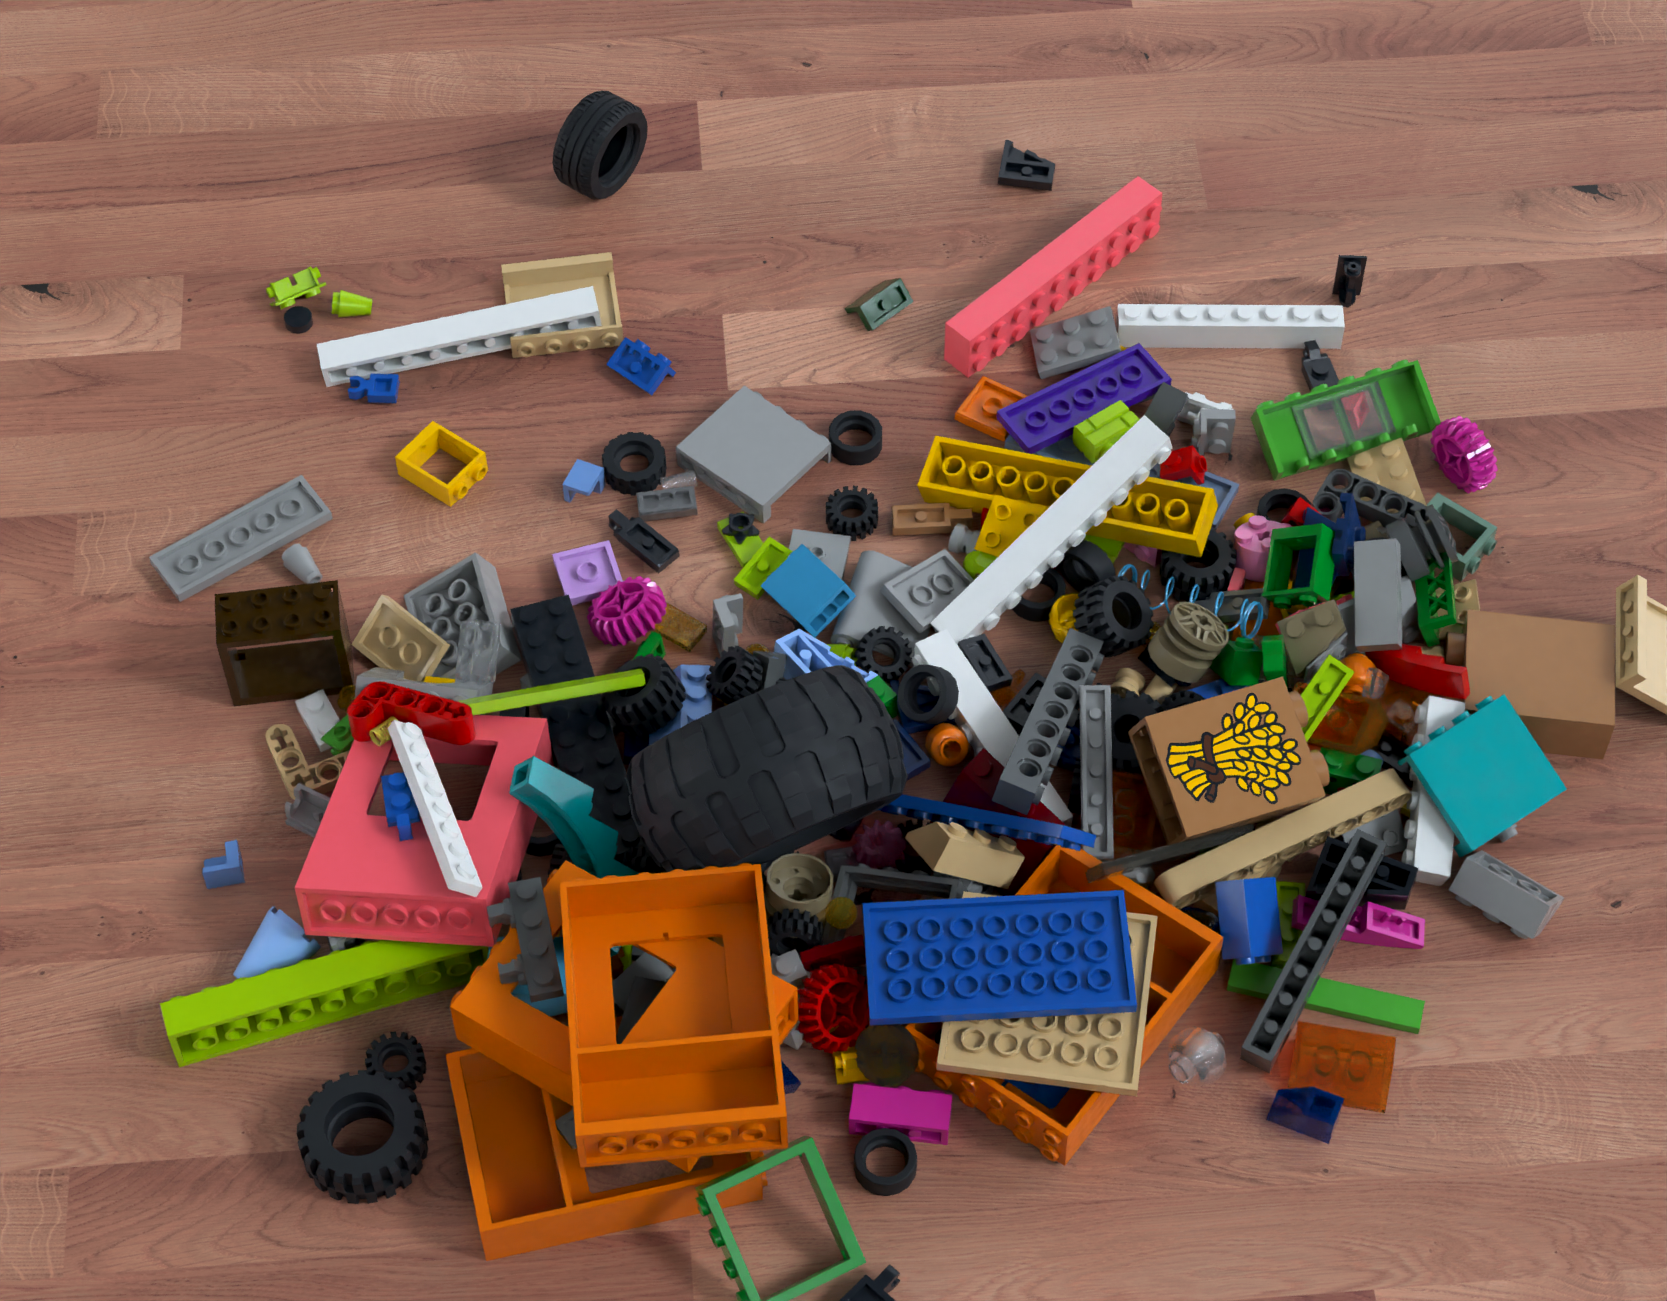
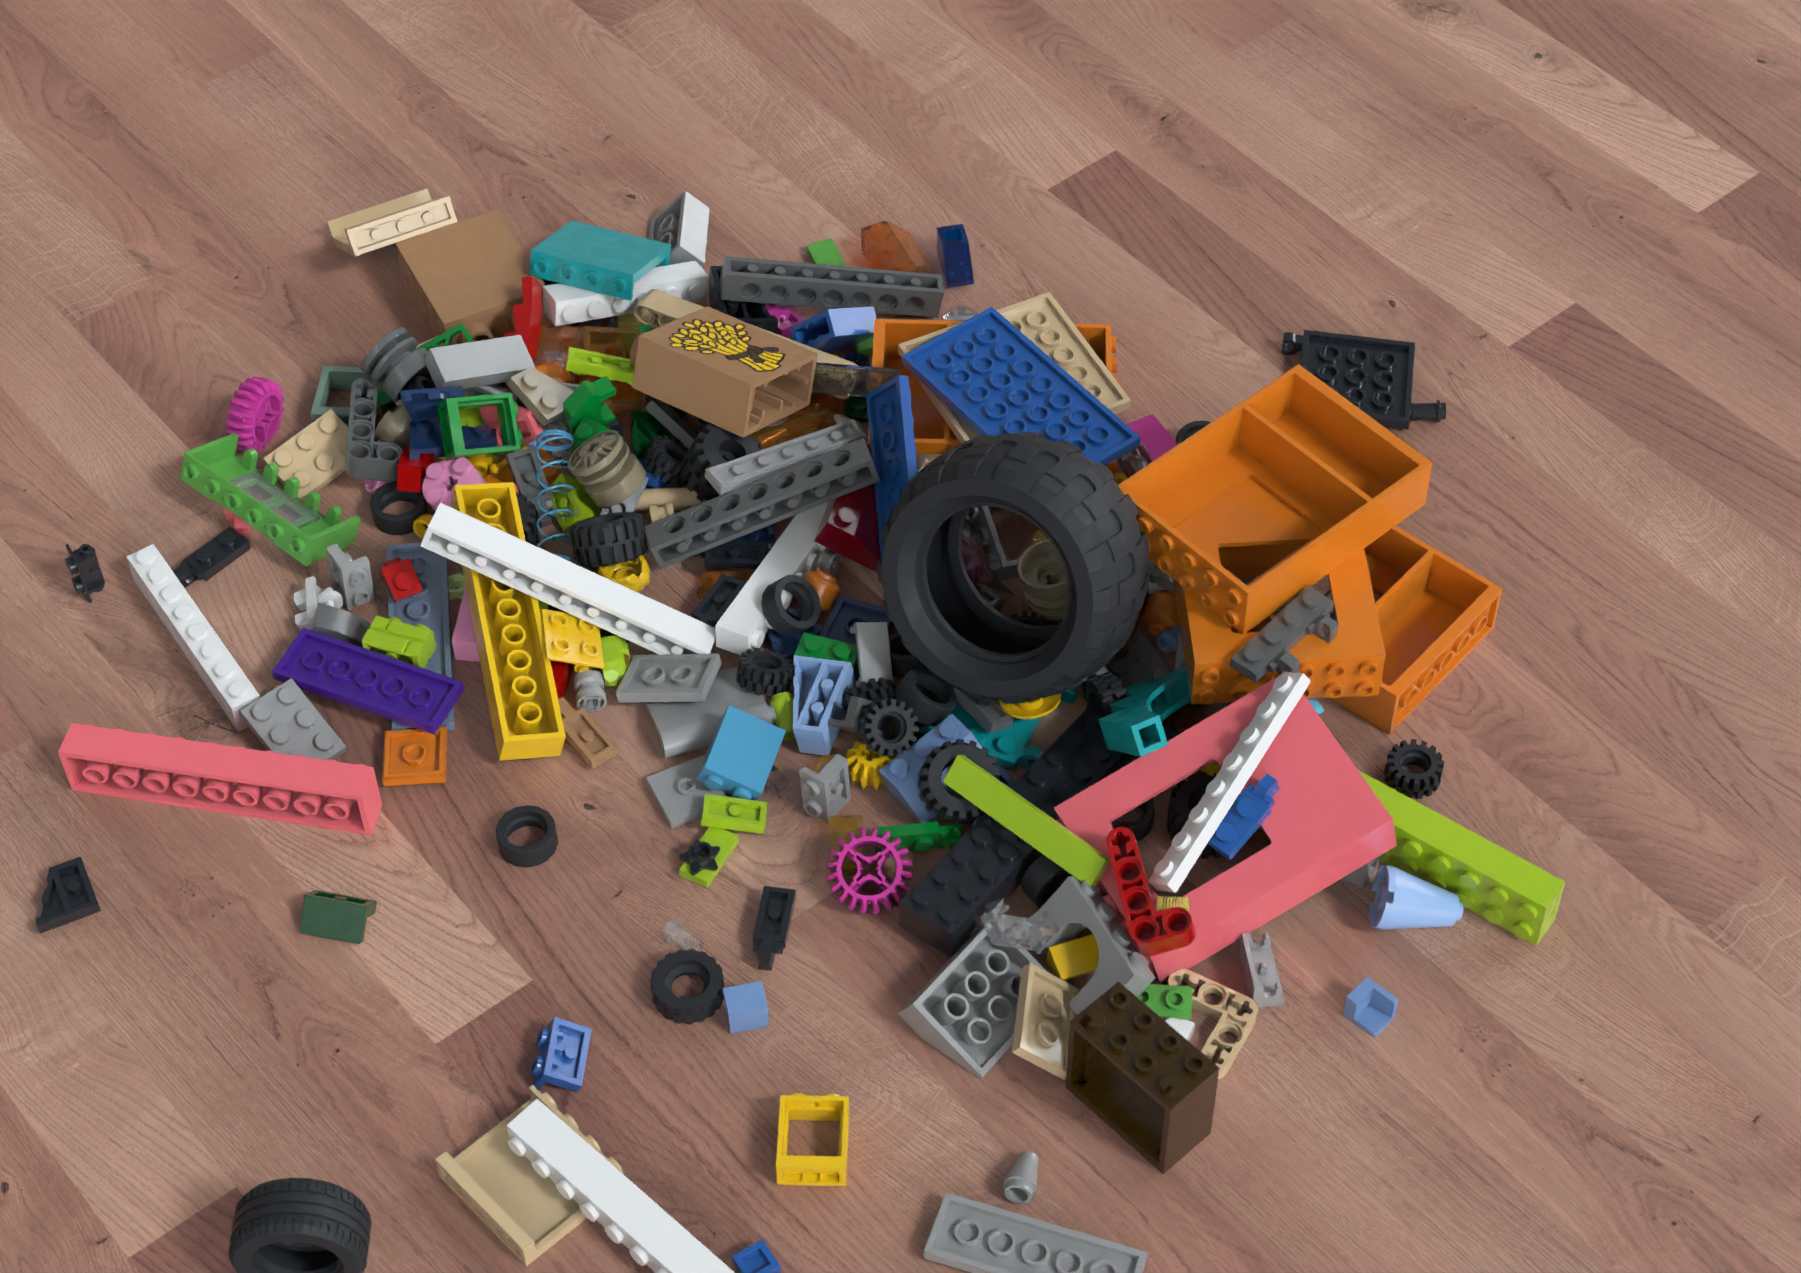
camera: 125 degrees left, 5 degrees down
black tyre [296,1070,429,1204] -> none
lavender plate [552,540,623,606] -> none
flat silver plate [636,486,698,521] -> none
light grey panel [676,386,831,524] -> none
black tyre [826,485,878,541] -> none

